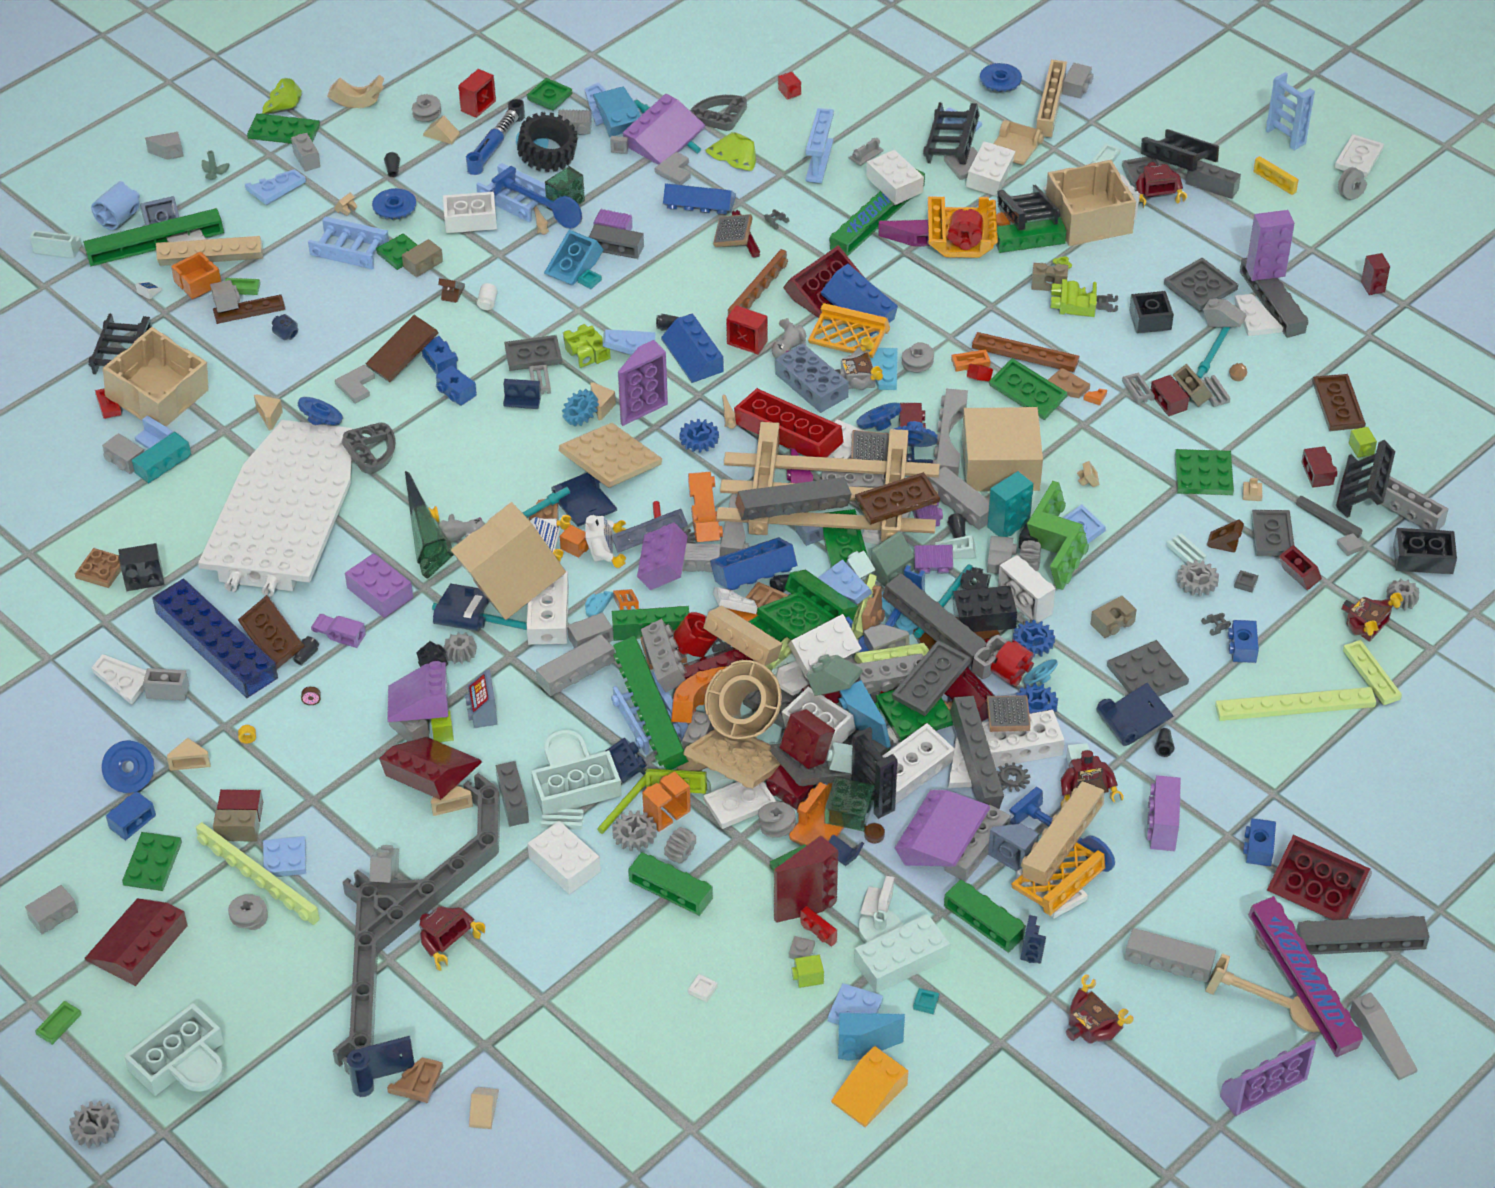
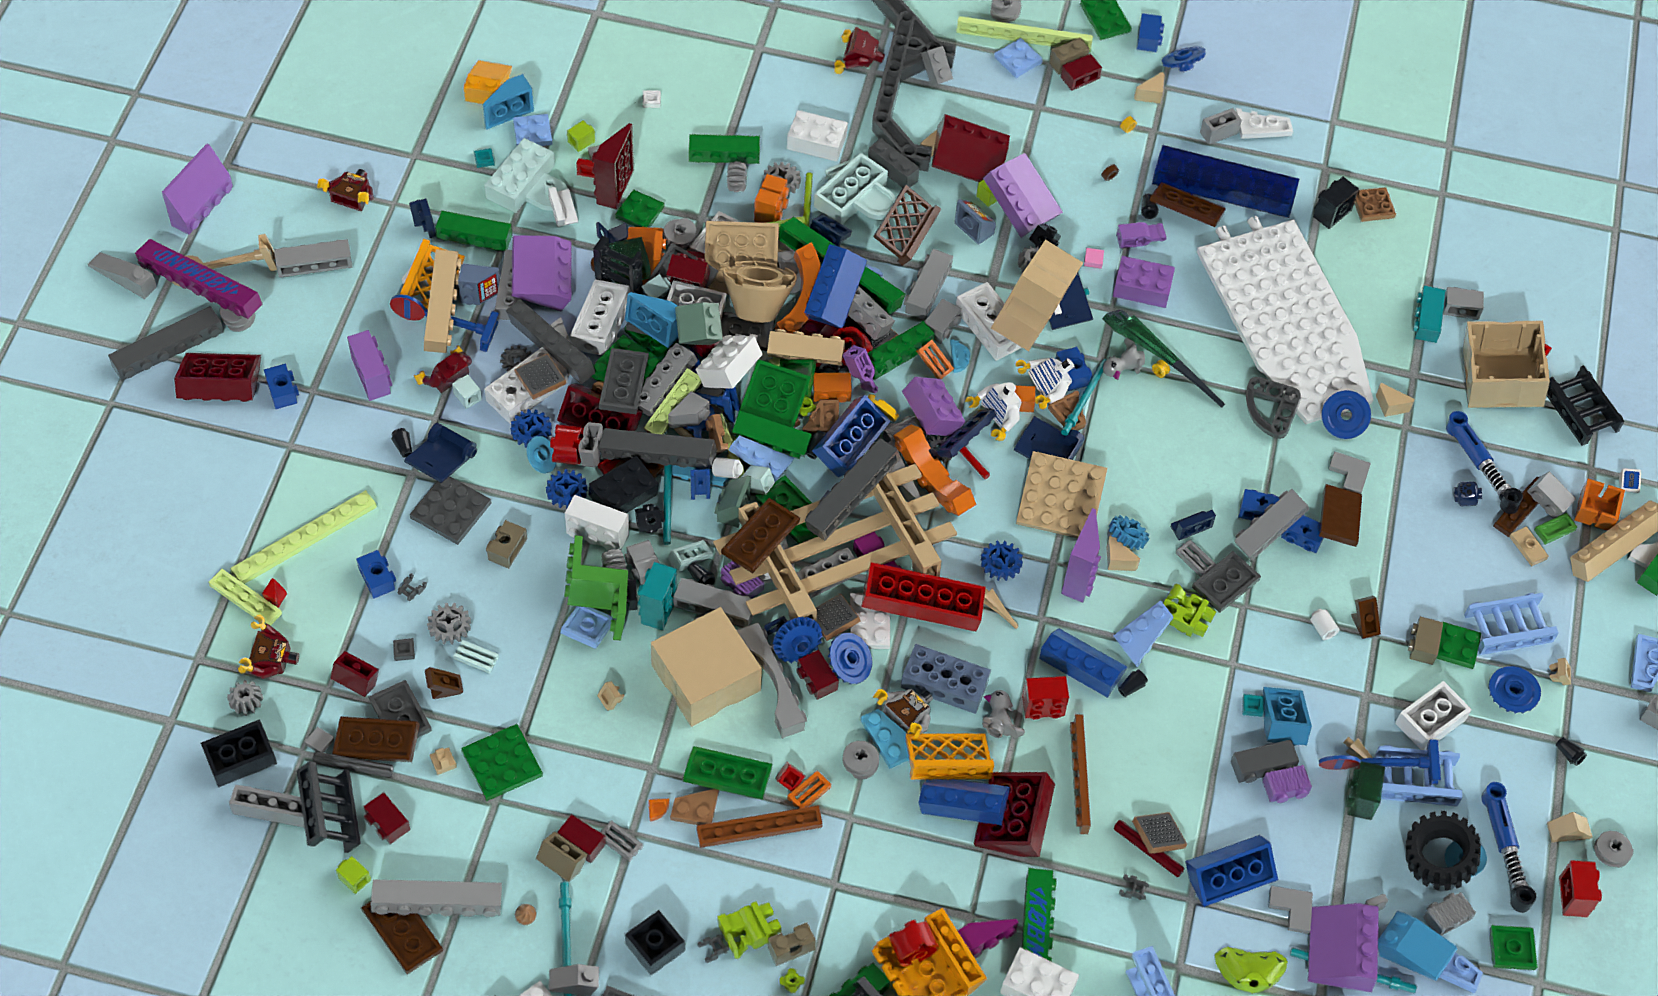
camera: 145 degrees right, 10 degrees up
light blue panel [135,415,173,449] -> none
white tile [713,587,758,614] -> none
medium lavender brick [913,544,953,574] -> none
light grey tile [1200,375,1231,407] -> none
none -> red slope [262,578,287,608]
none -> reddish brown tile [332,716,420,763]
none -> light grey brick [371,879,502,917]
none -> white brick [712,458,743,479]
none -> slope [804,244,867,328]
none -> medium lavender piece [842,345,878,394]
none -> yellow tile [868,394,899,422]
none -> reddish brown fence [873,185,941,266]
none -> bright pink tile [1084,248,1104,269]
none -> light grey brick [1234,489,1309,561]
none -> piece [1446,411,1523,514]
none -> tan plate [1510,527,1549,567]

